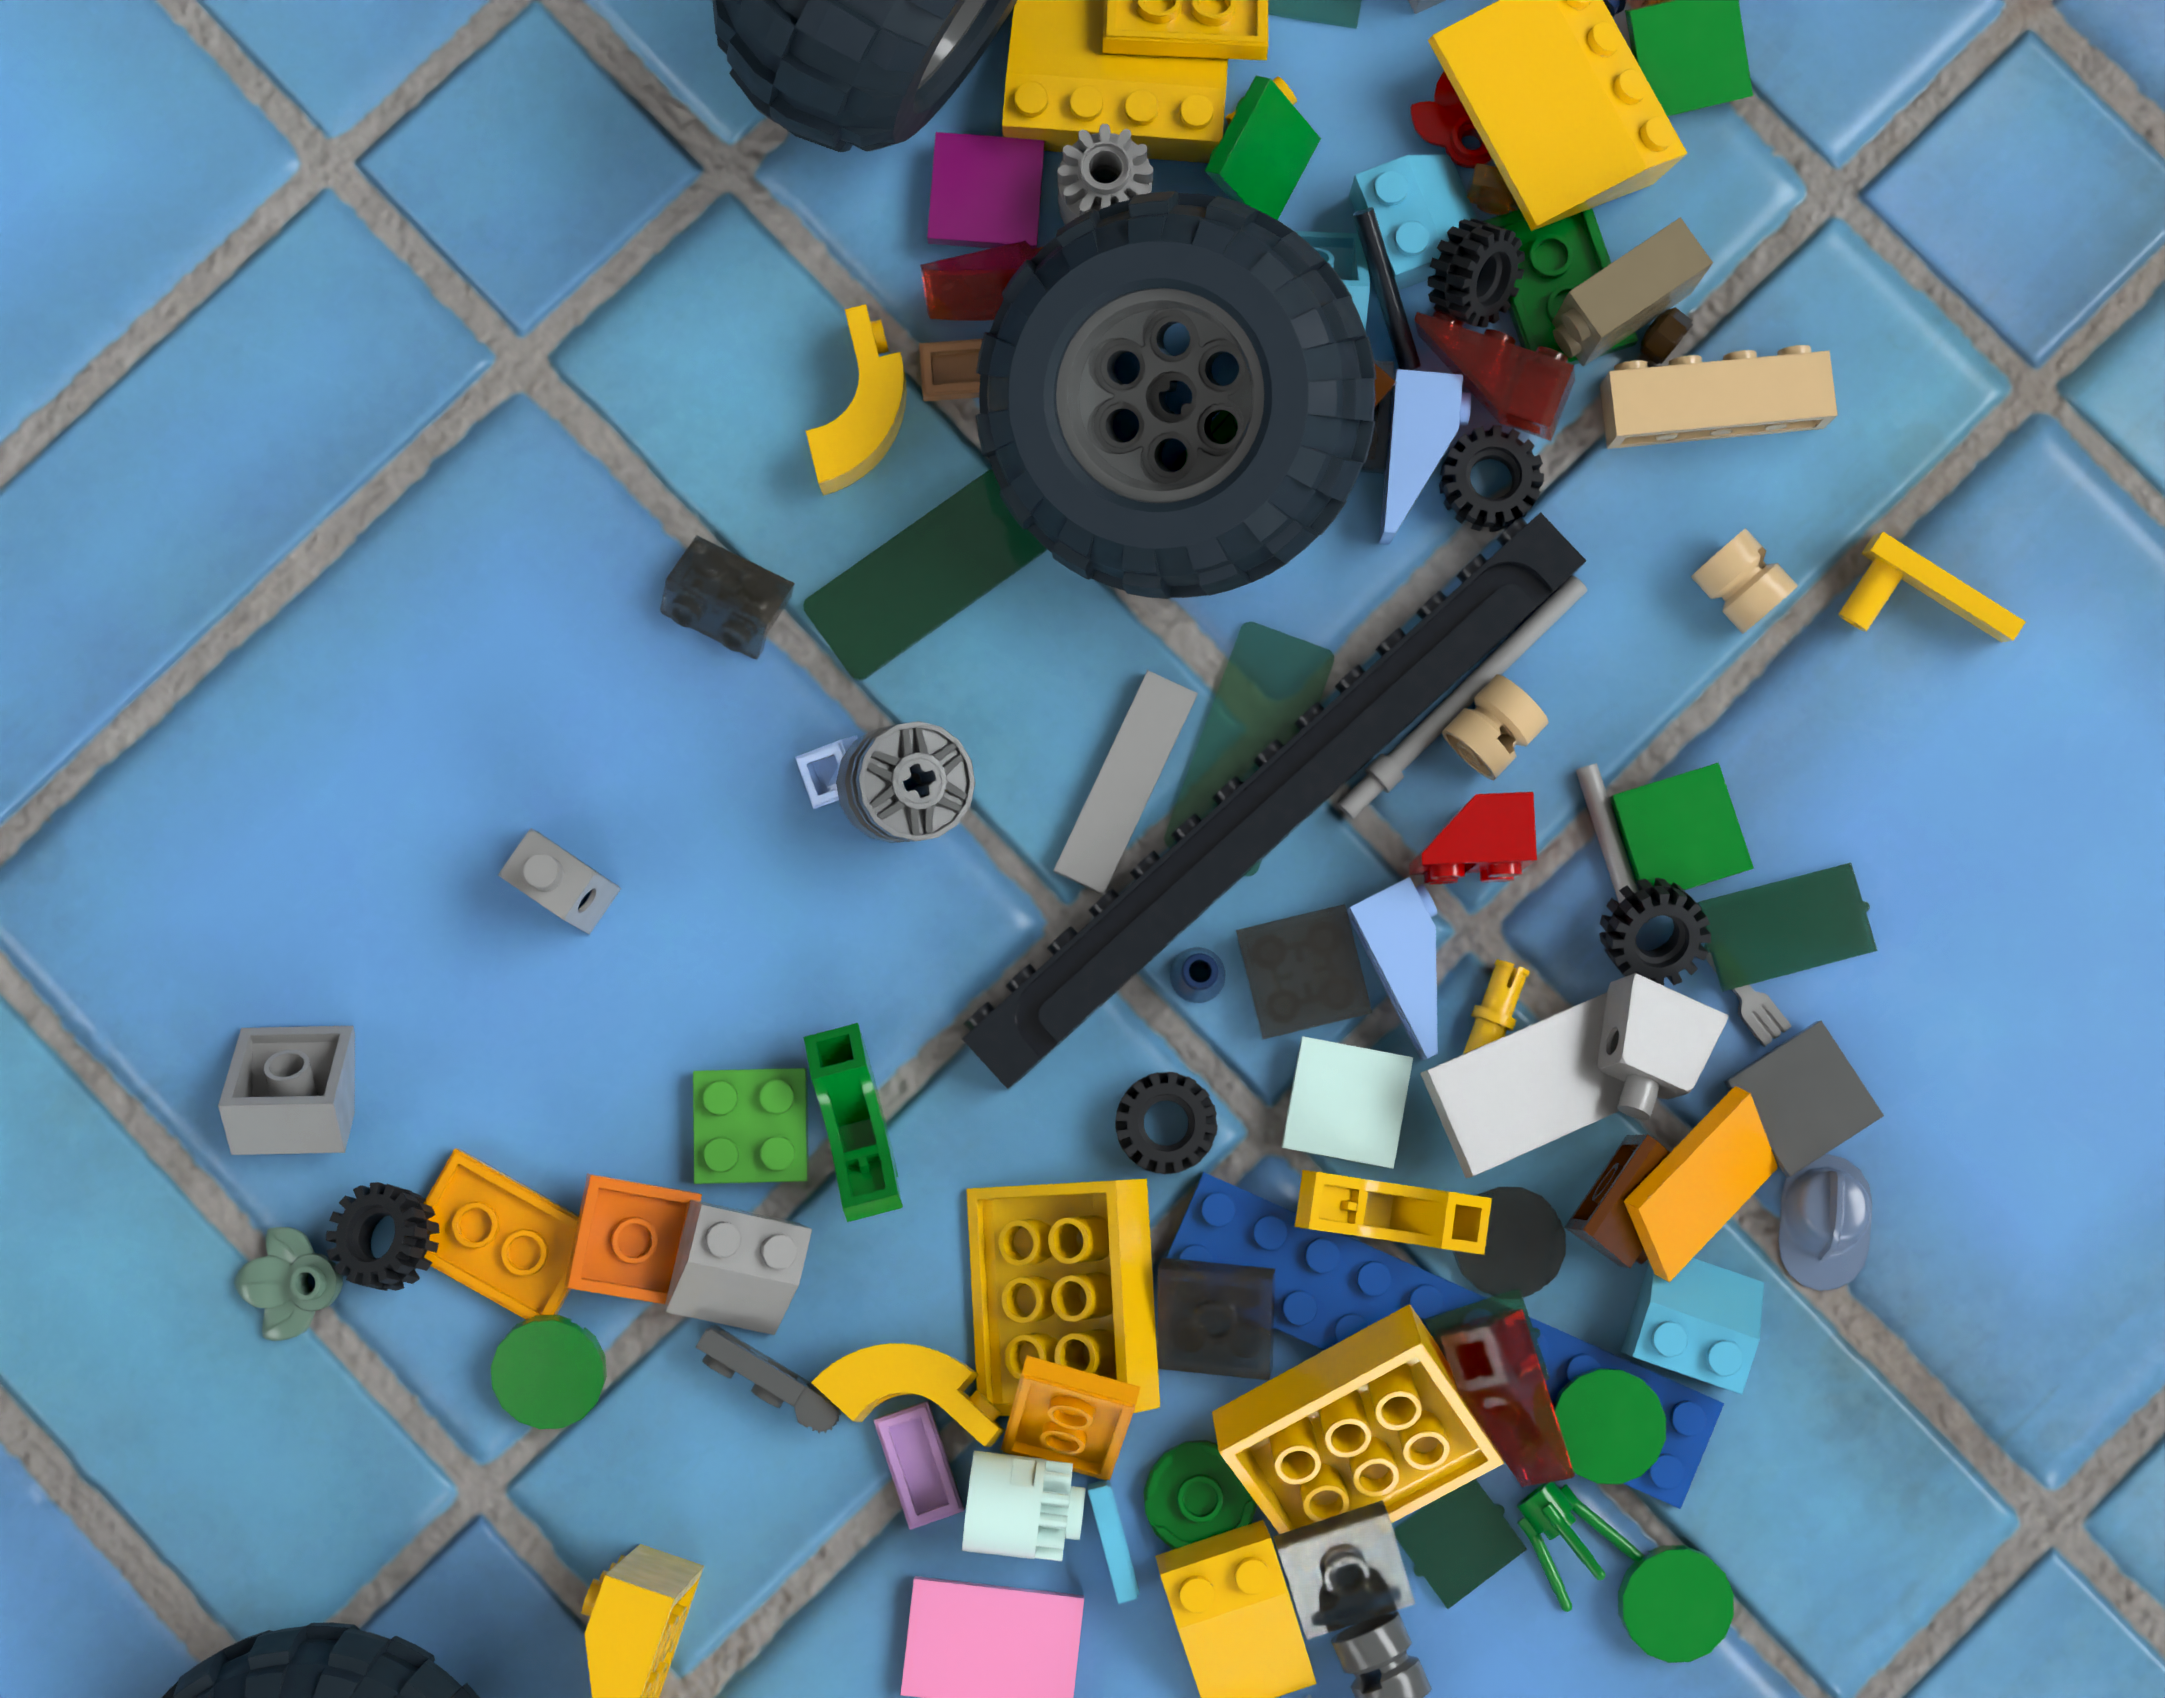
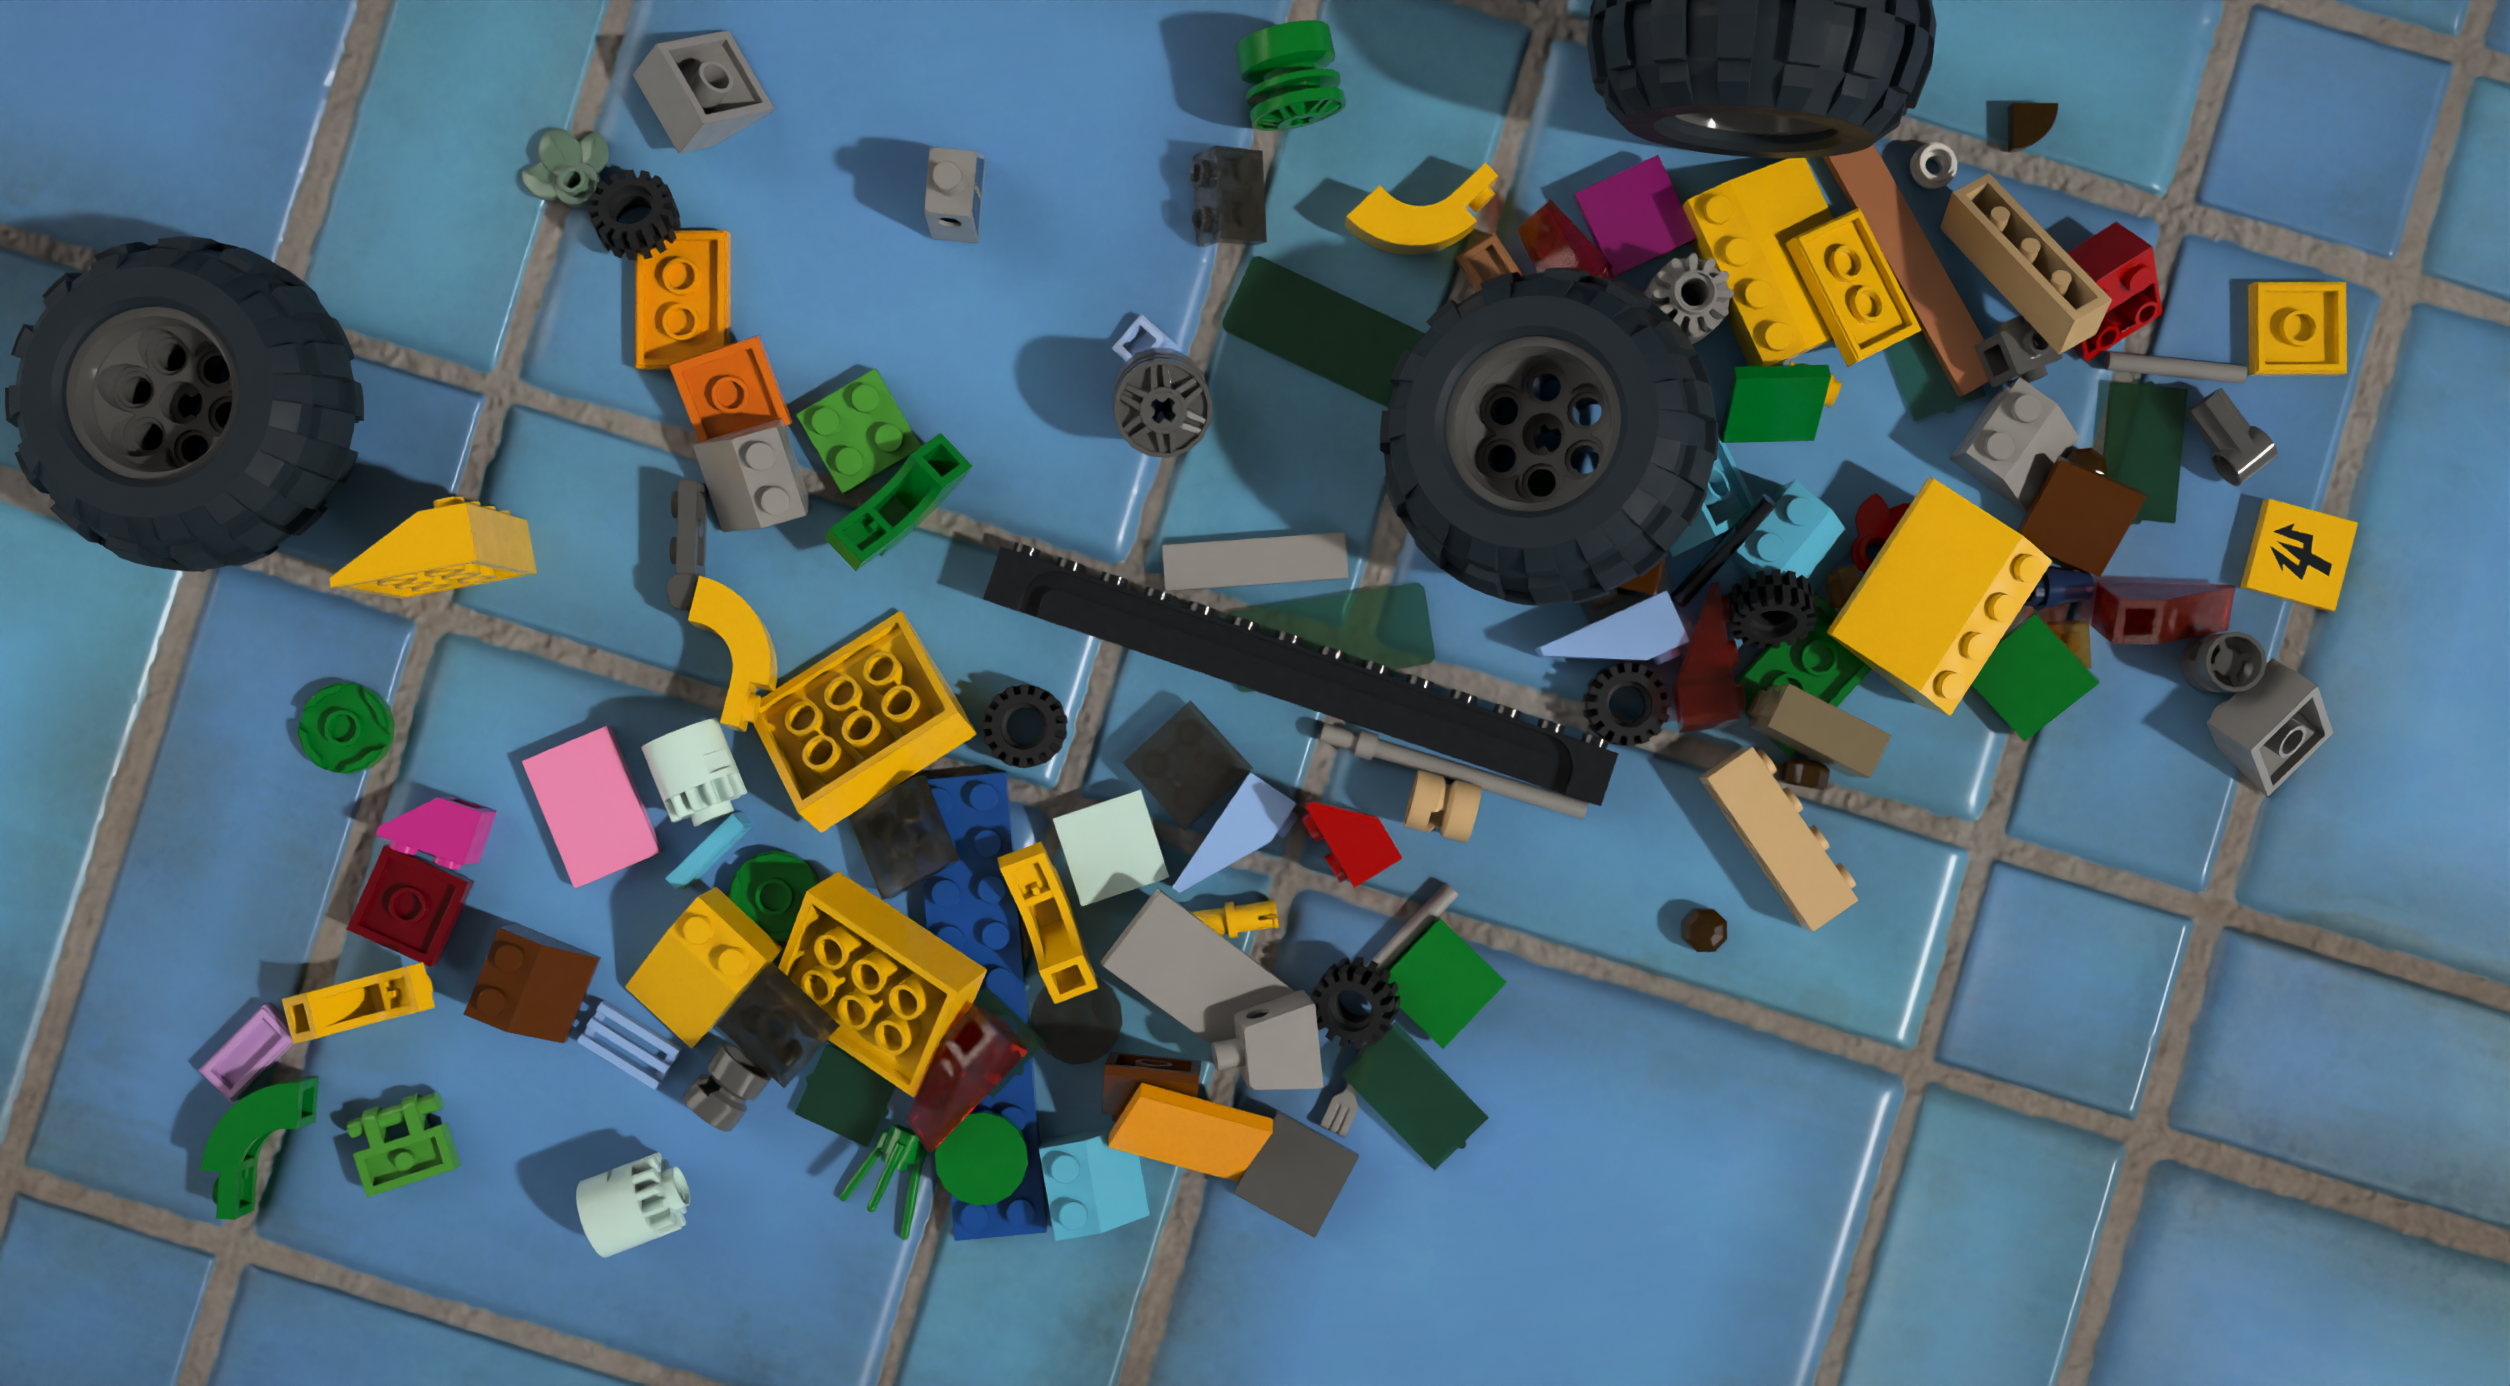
camera: 55 degrees right, 5 degrees up
green tile [491,1315,607,1429] -> none
lavender tile [873,1400,964,1530] -> none
light orange tile [1000,1355,1140,1481] -> none
dark blue cone [1170,947,1226,1003] -> none
green tile [1618,1545,1734,1663] -> none
tan wheel [1691,528,1798,634] -> none
sand blue piece [1778,1154,1872,1291] -> none
yellow piece [1838,532,2026,643] -> none
none -> green wheel [1235,20,1346,131]
none -> dark brown tile [1681,908,1727,952]

